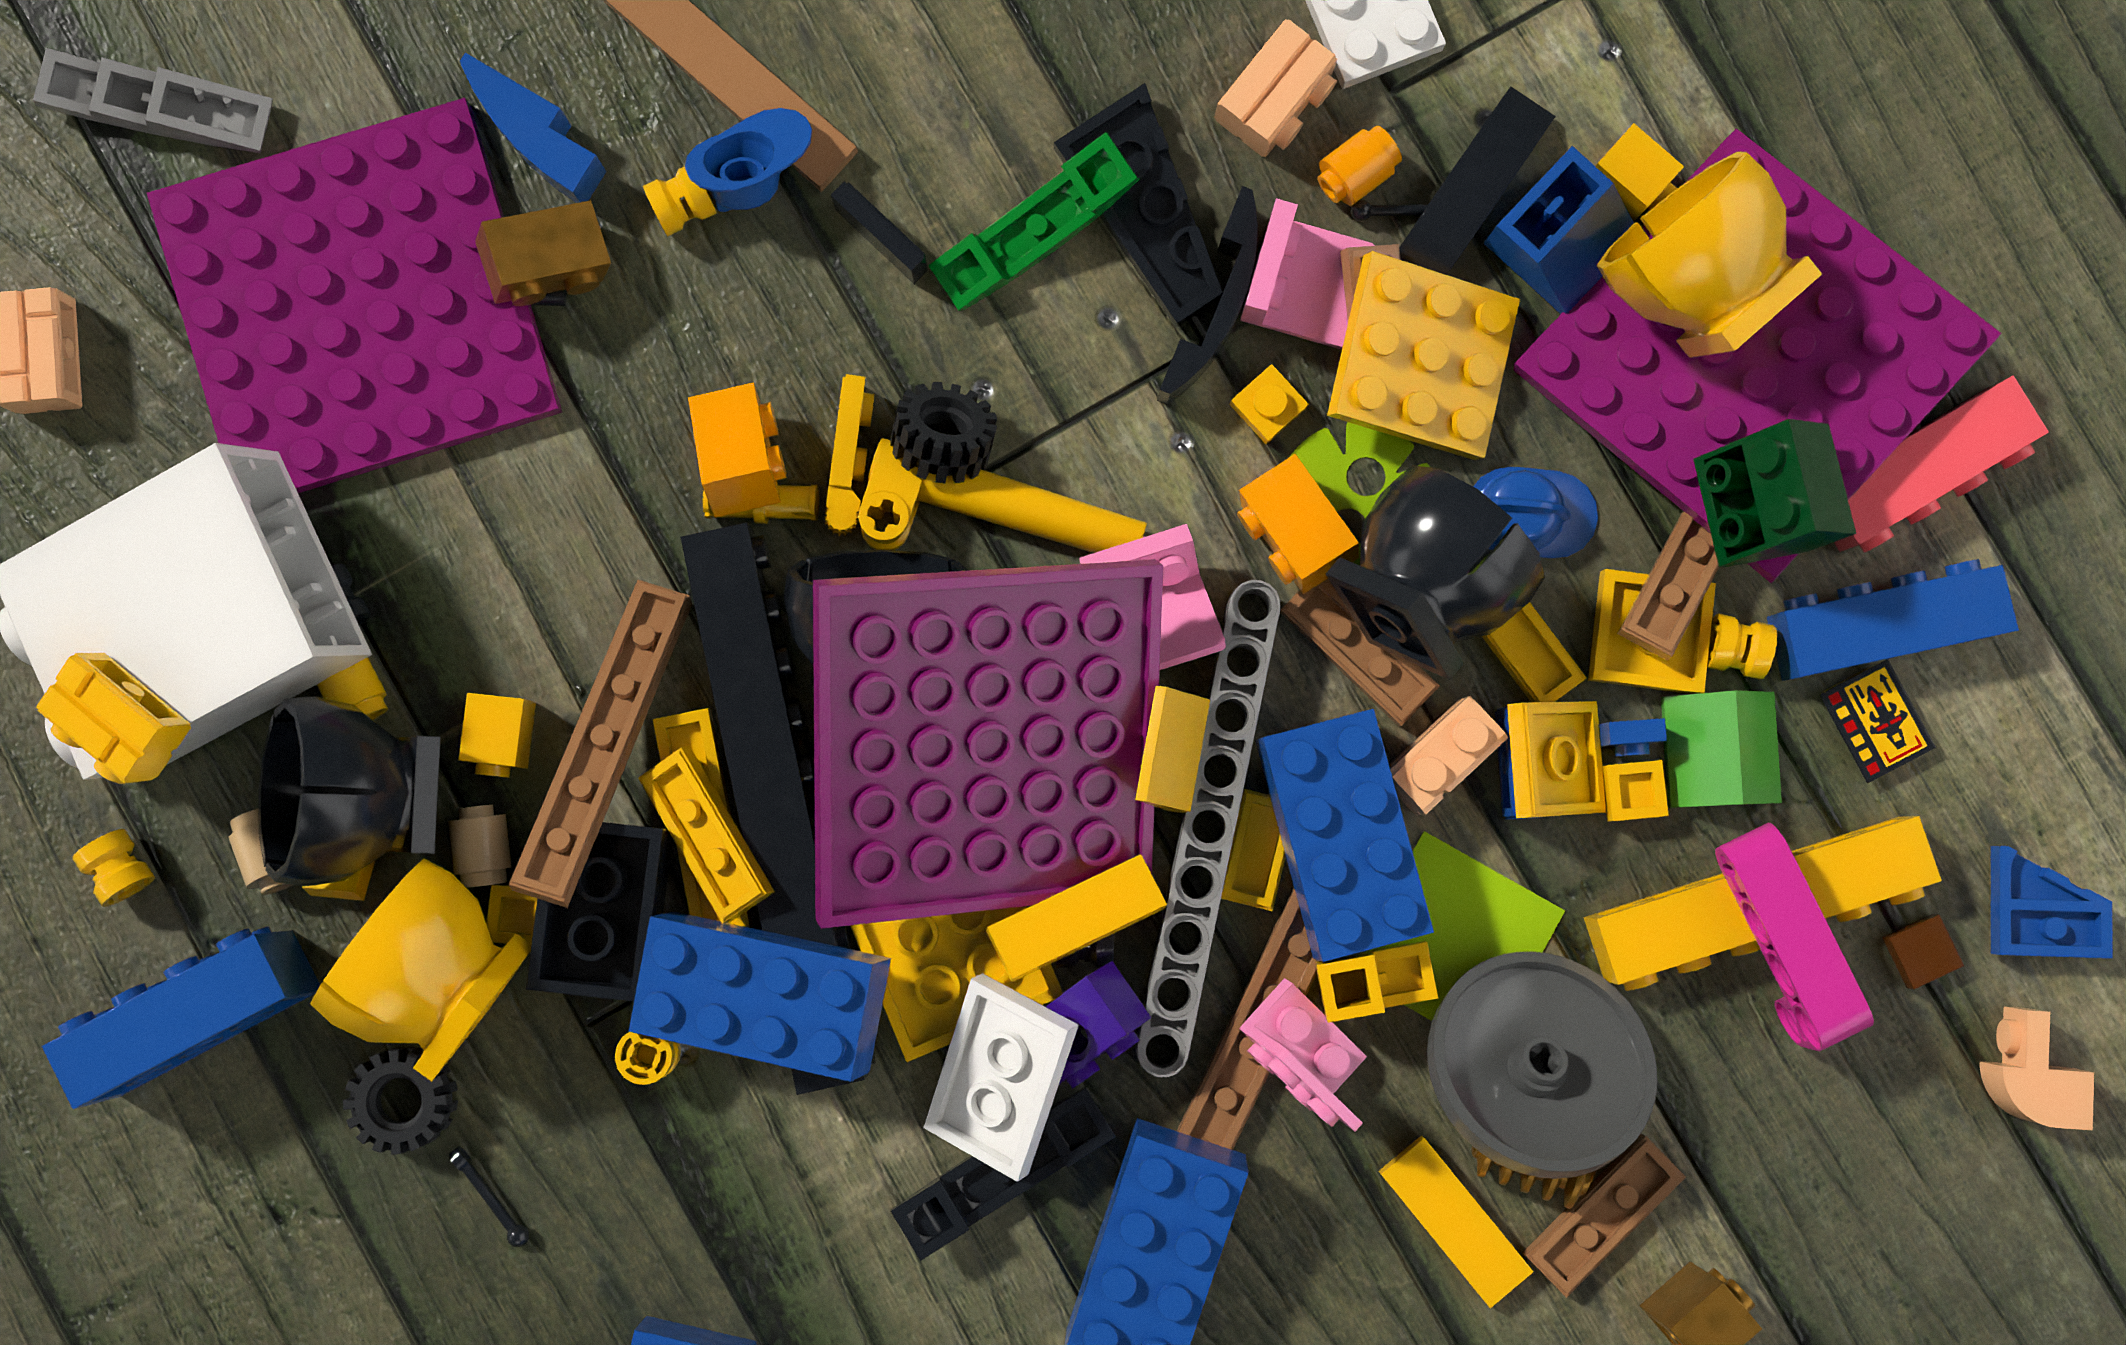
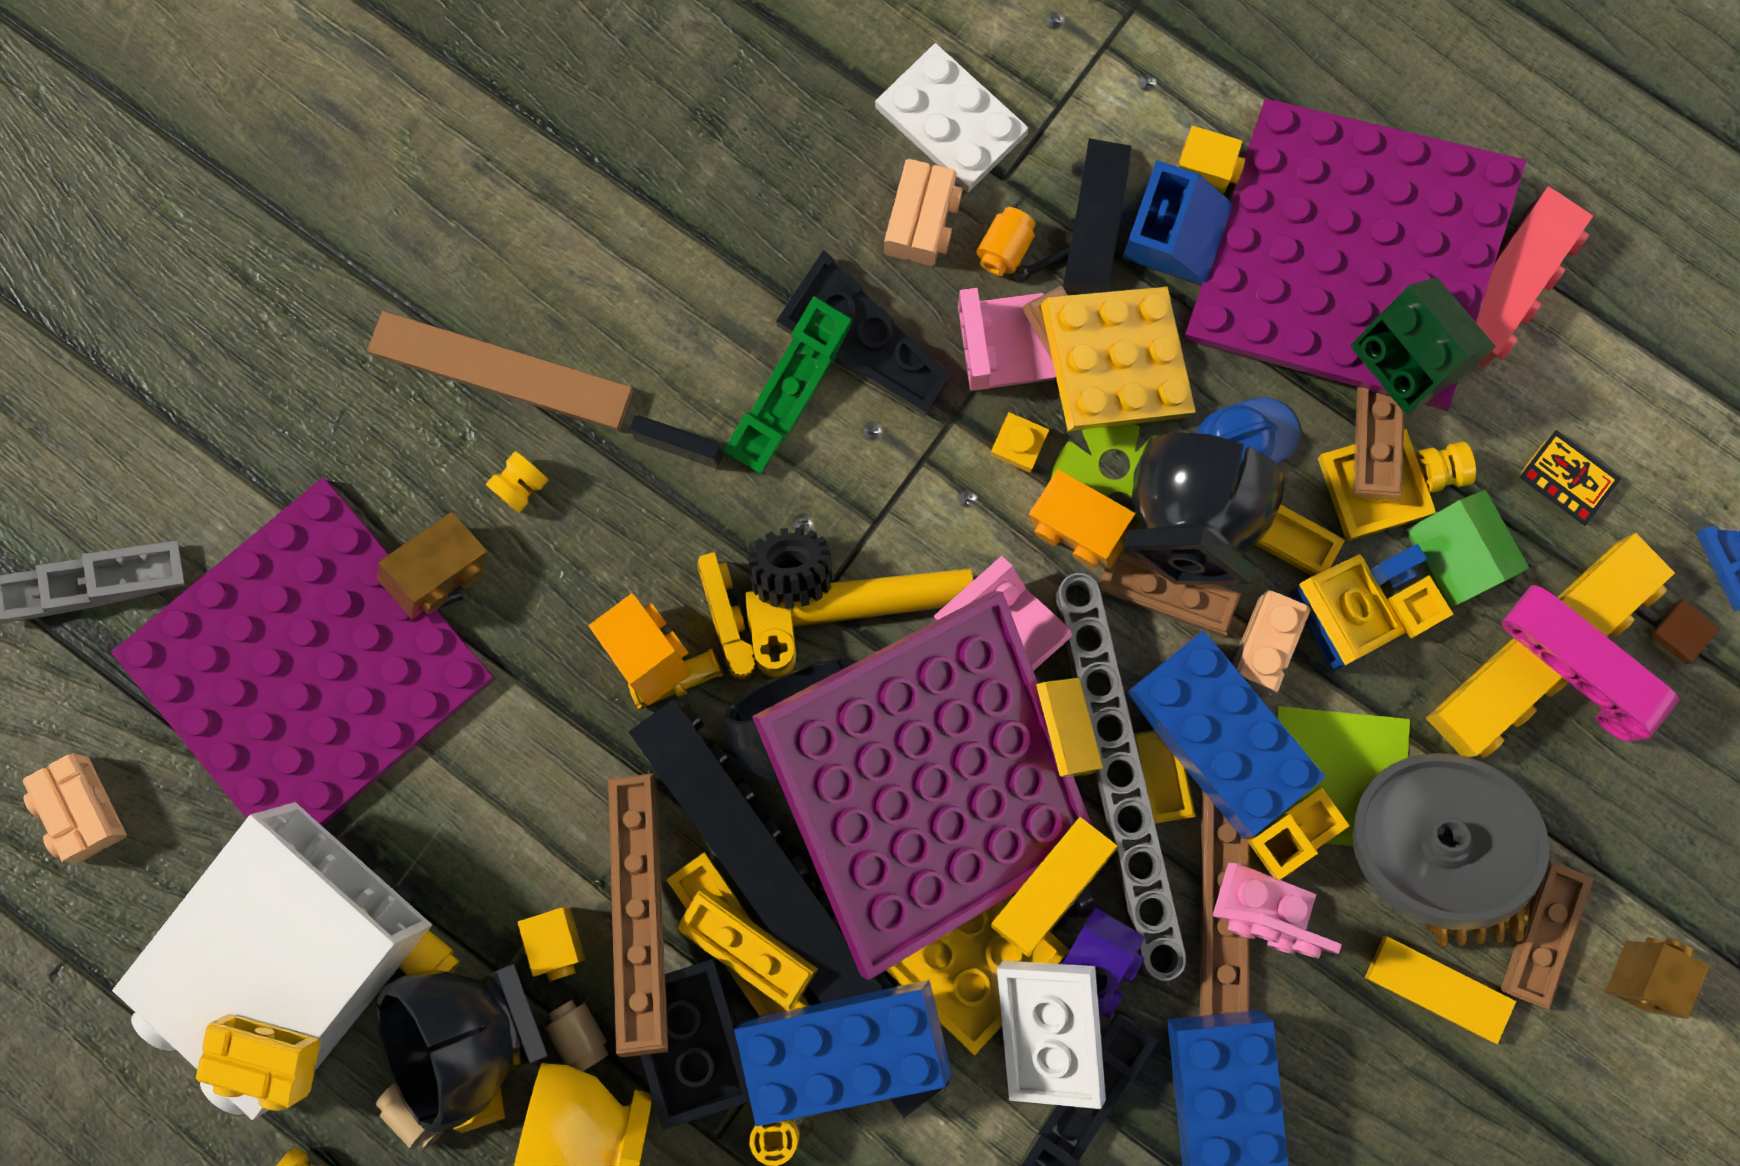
camera: 15 degrees left, 5 degrees down
blue slope [460,53,607,203] -> none
yellow plate [486,884,537,944] -> none
blue piece [685,108,812,212] -> none
black slope [1157,186,1258,405] -> none
yellow plate [1596,152,1822,358] -> none
blue brick [1767,559,2019,681] -> none

